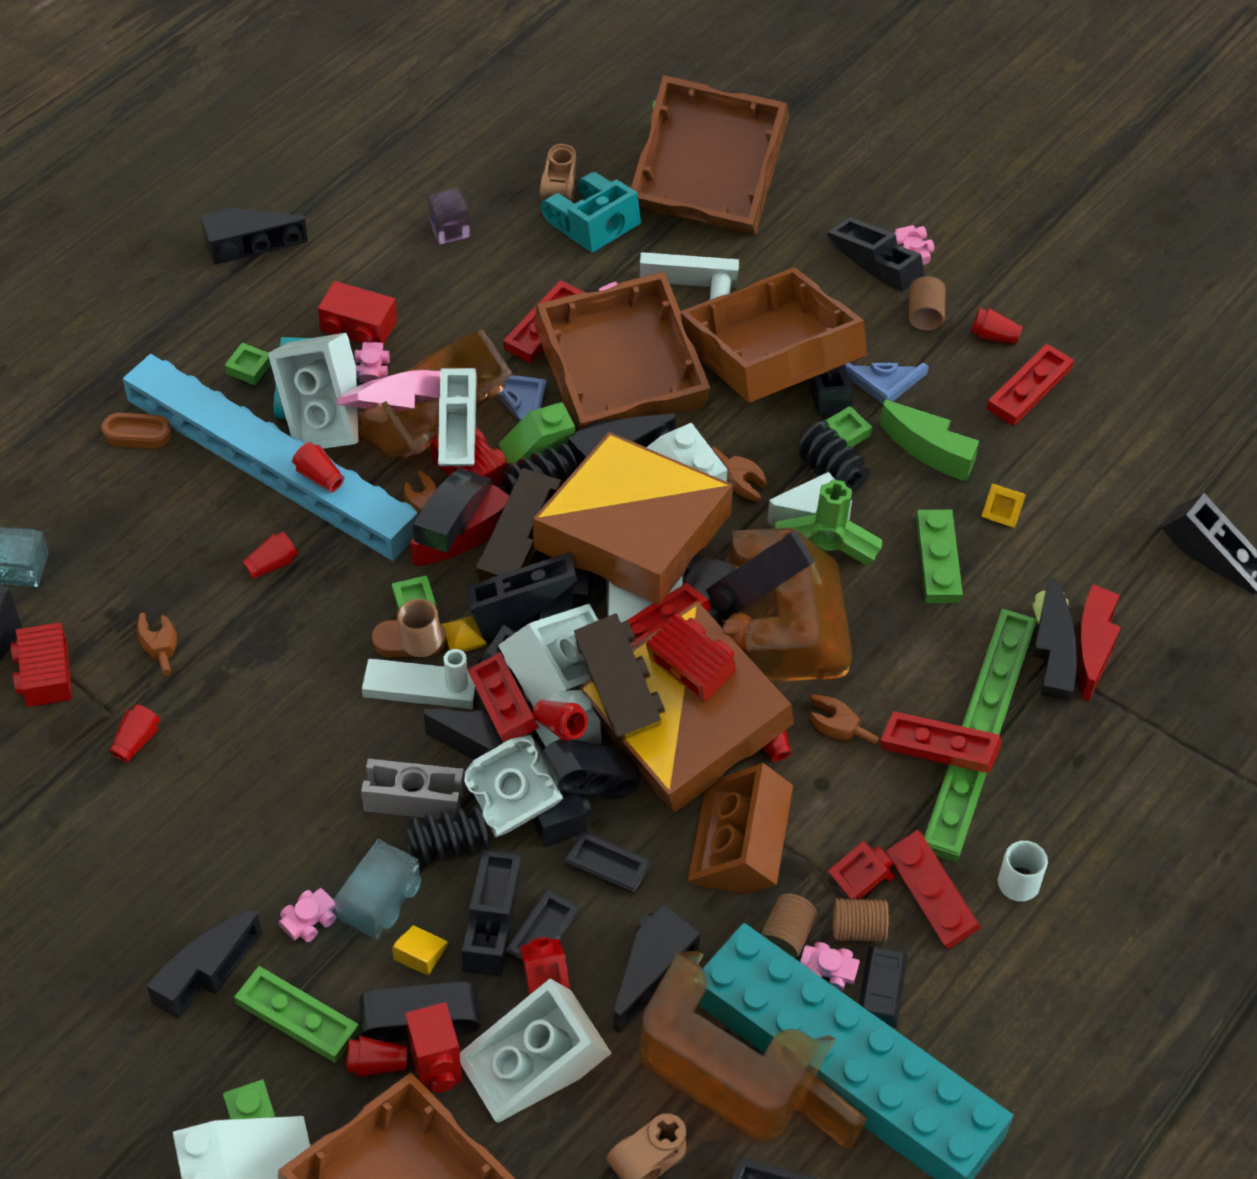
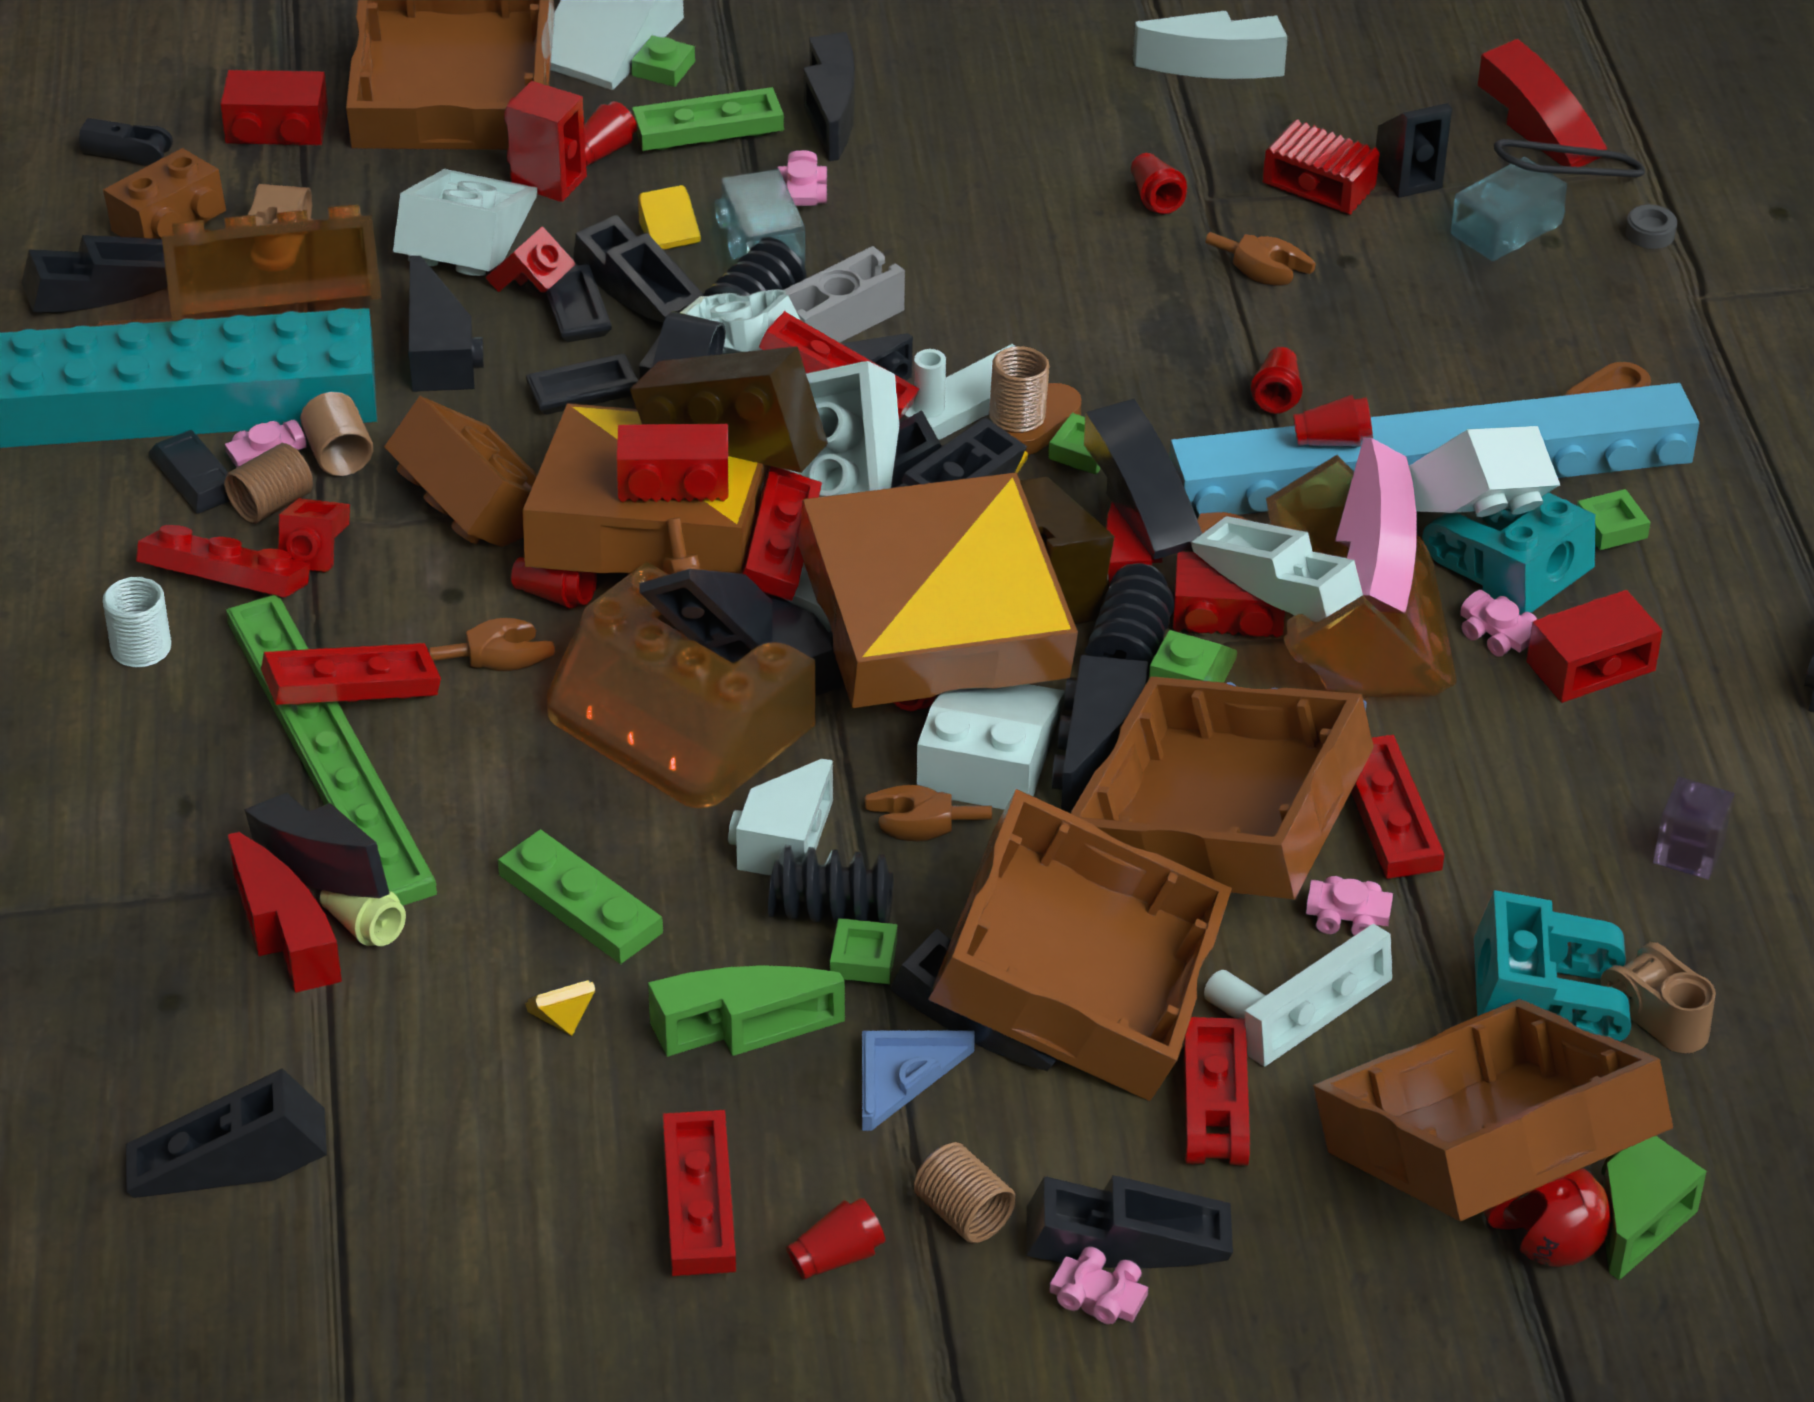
camera: 135 degrees right, 10 degrees down
black beam [359,982,480,1042] -> none
red cone [533,700,588,741] -> none
bright green piece [774,479,882,566] -> none
none -> red plate [1184,1017,1250,1166]

